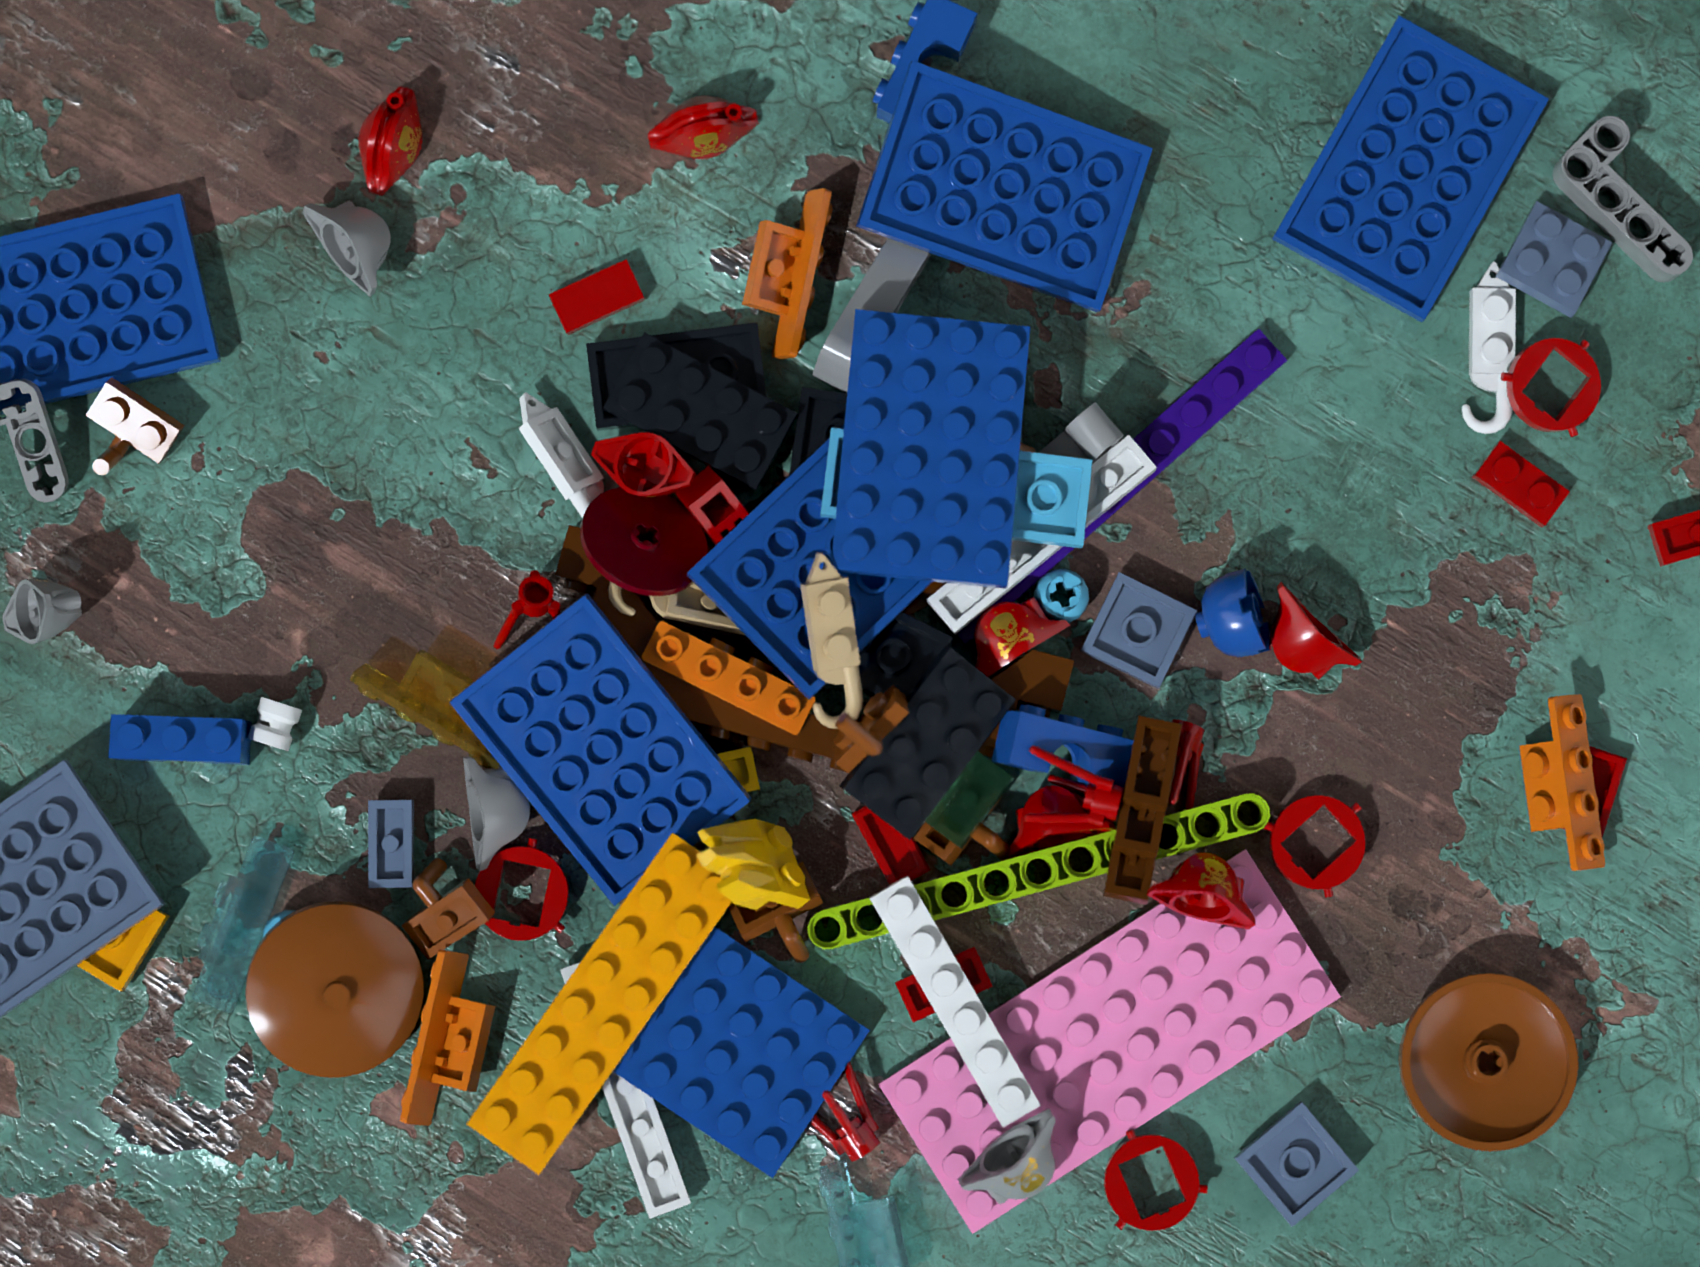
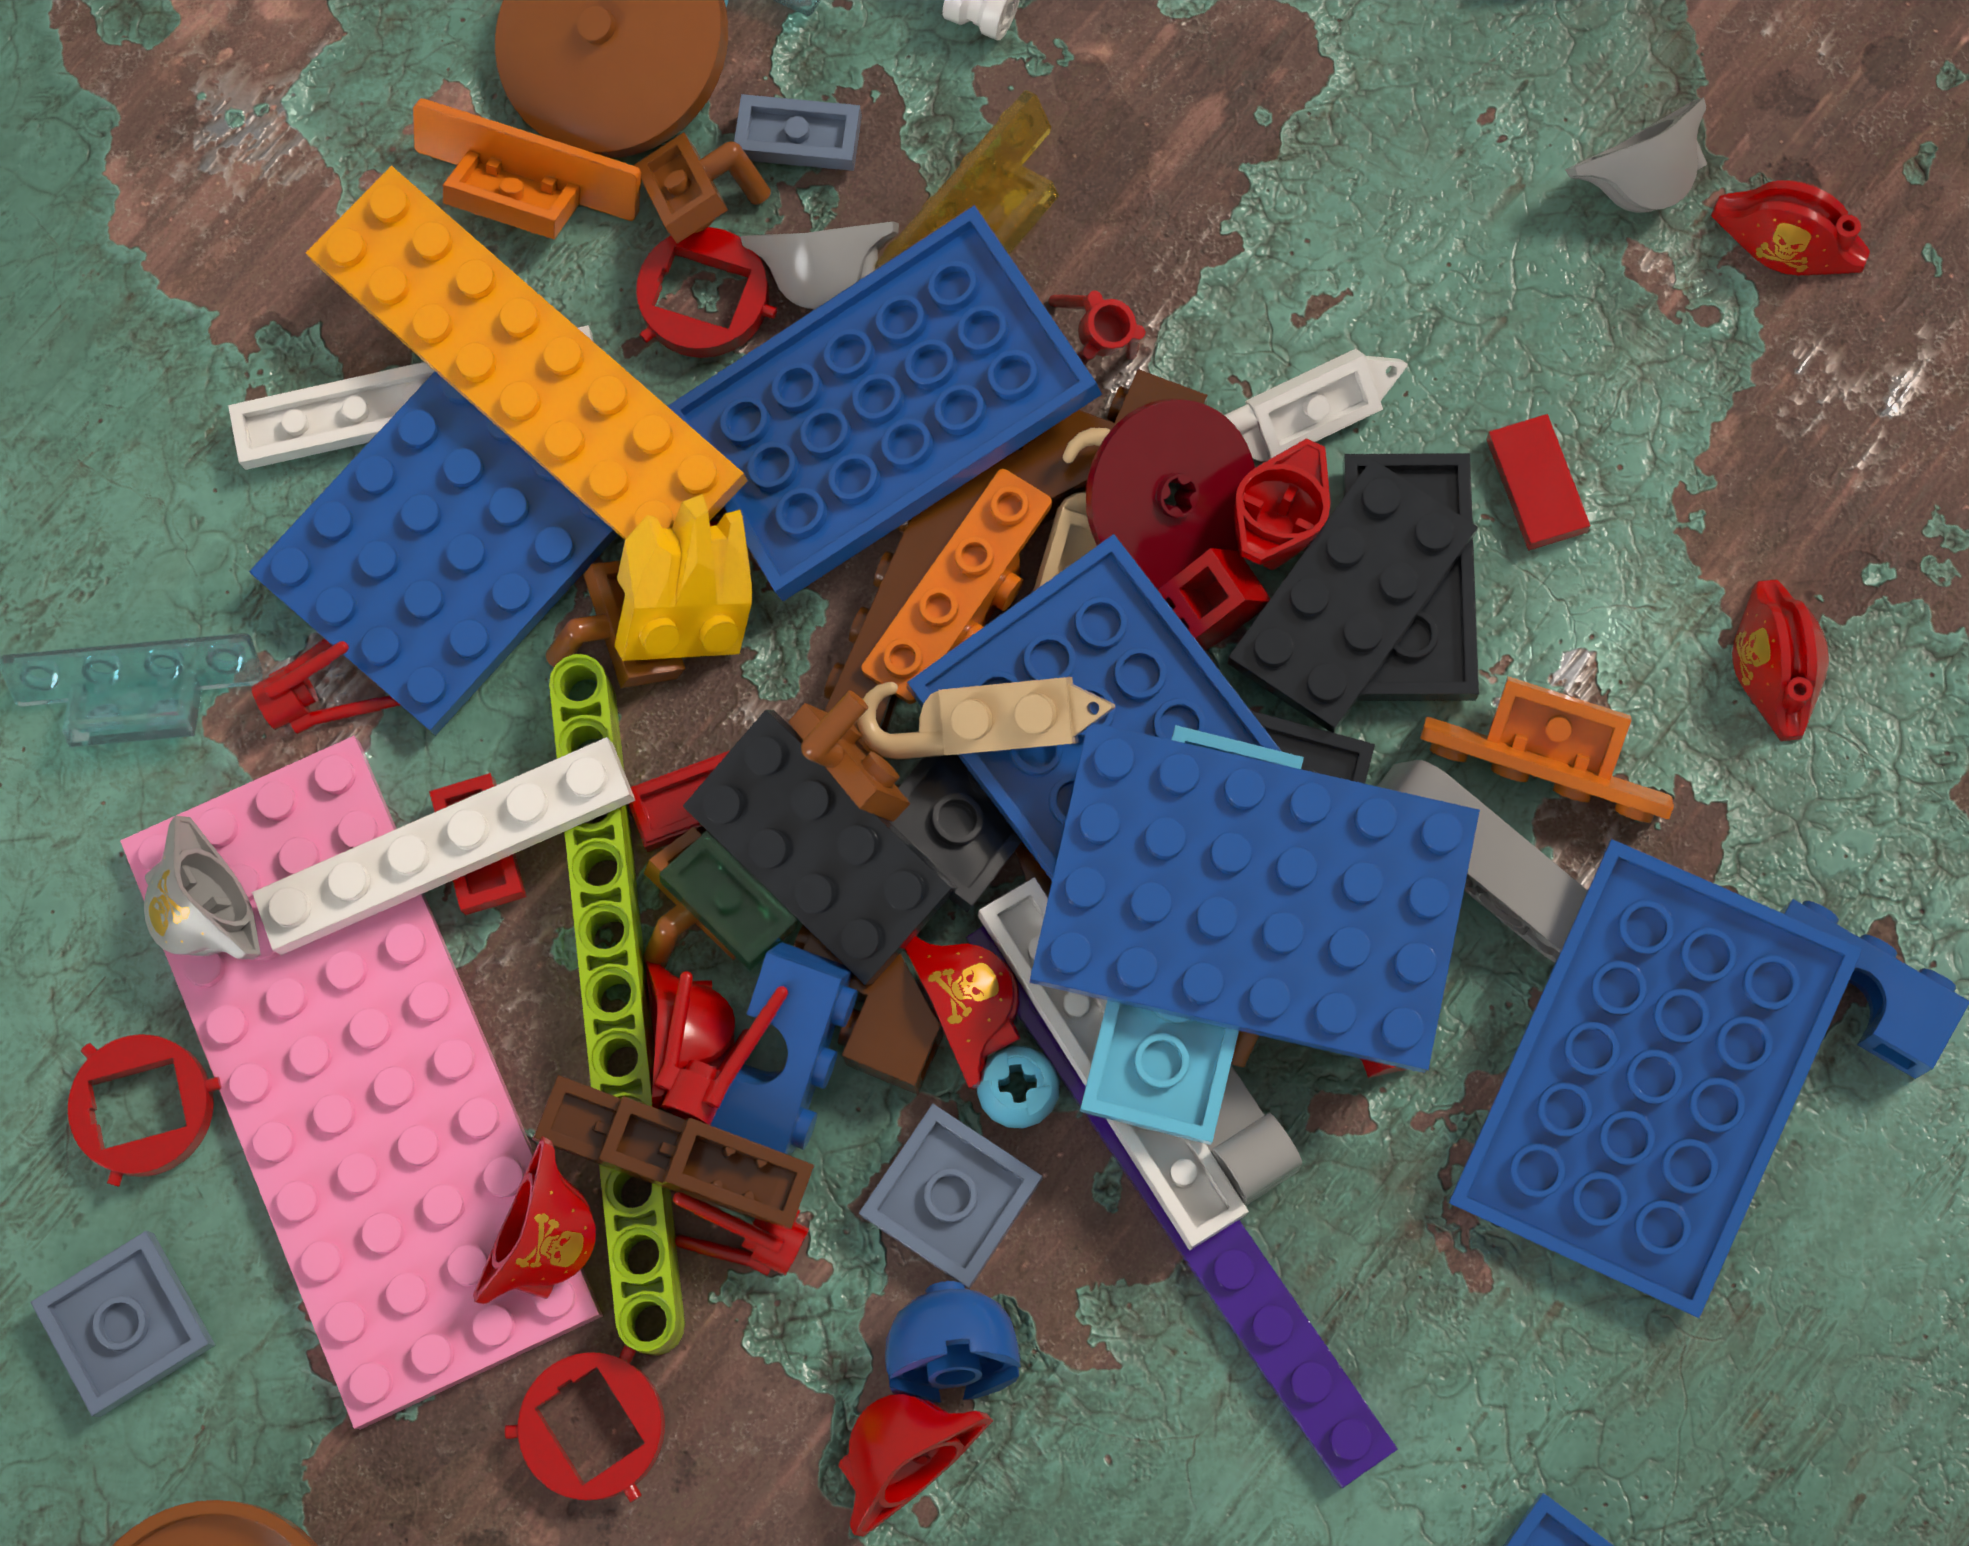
camera: 105 degrees right, 10 degrees down
yellow plate [717,747,761,793] -> none

